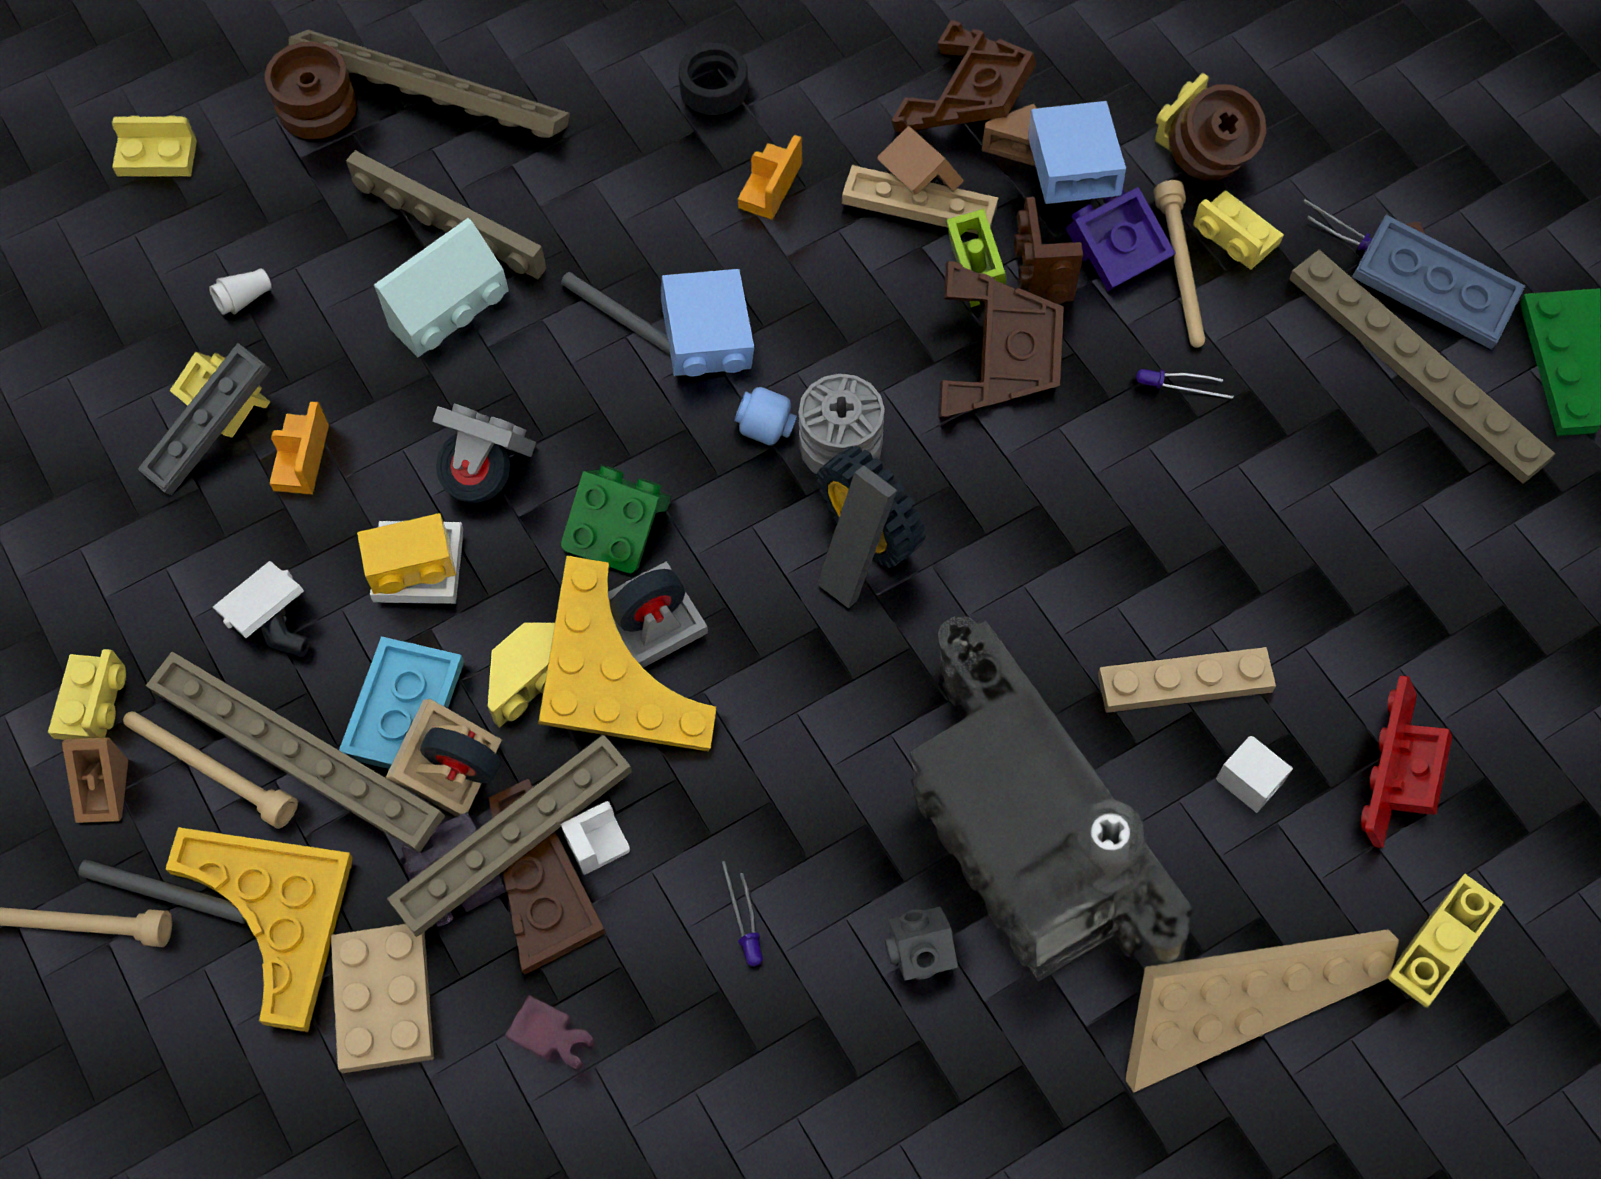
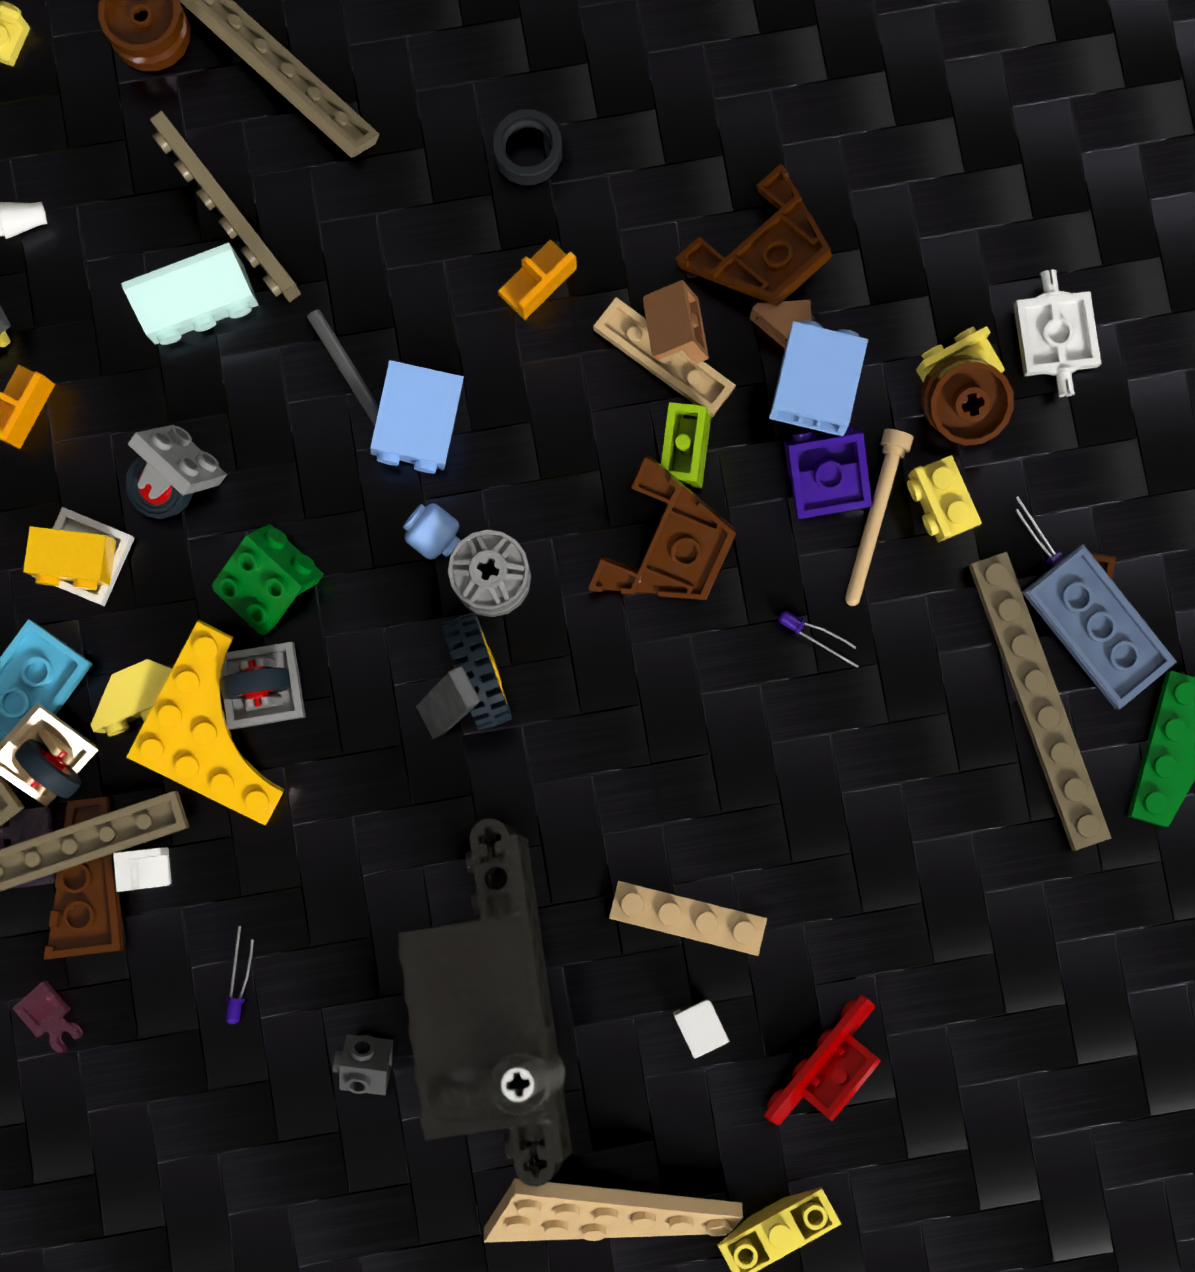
camera: 20 degrees right, 20 degrees up
reddish brown bracket [1014,197,1083,304] -> none
none -> white plate [1013,270,1101,397]

